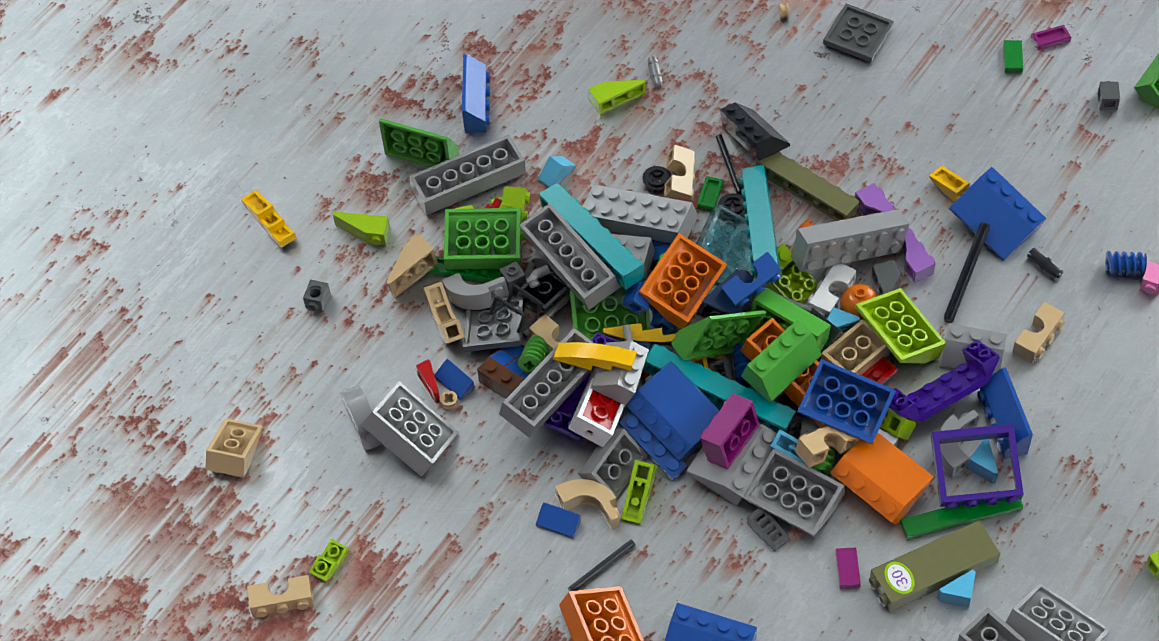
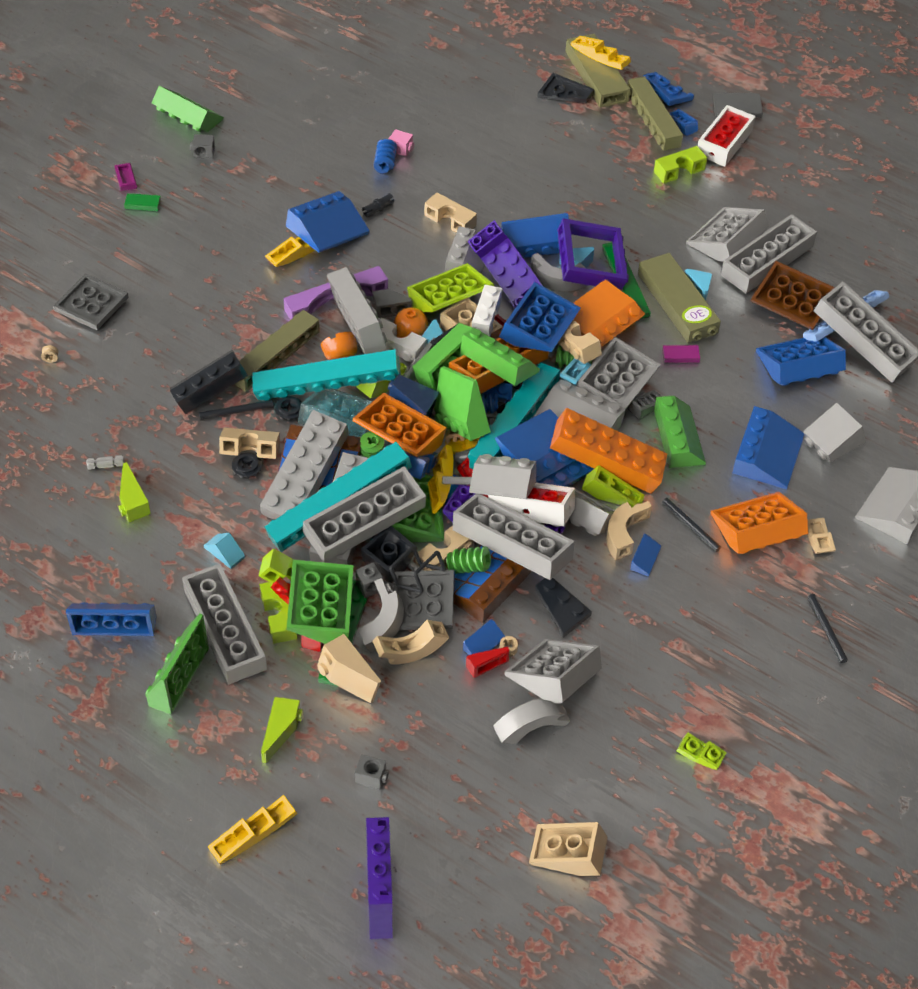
camera: 95 degrees left, 5 degrees down
tan arch [247,575,314,617] -> none
light grey arm [527,265,550,288] -> none
yellow slope [553,342,637,371] -> none
green tile [698,176,724,212] -> none
magenta brick [700,393,760,470] -> none
blue arch [721,252,782,308] -> none
black axle [944,222,990,322] -> none
none -> dark purple window [366,817,393,939]
none -> white arch [472,285,502,336]
none -> black wing [535,578,592,638]
none -> orange brick [550,408,667,494]
none -> bright green slope [654,396,706,468]

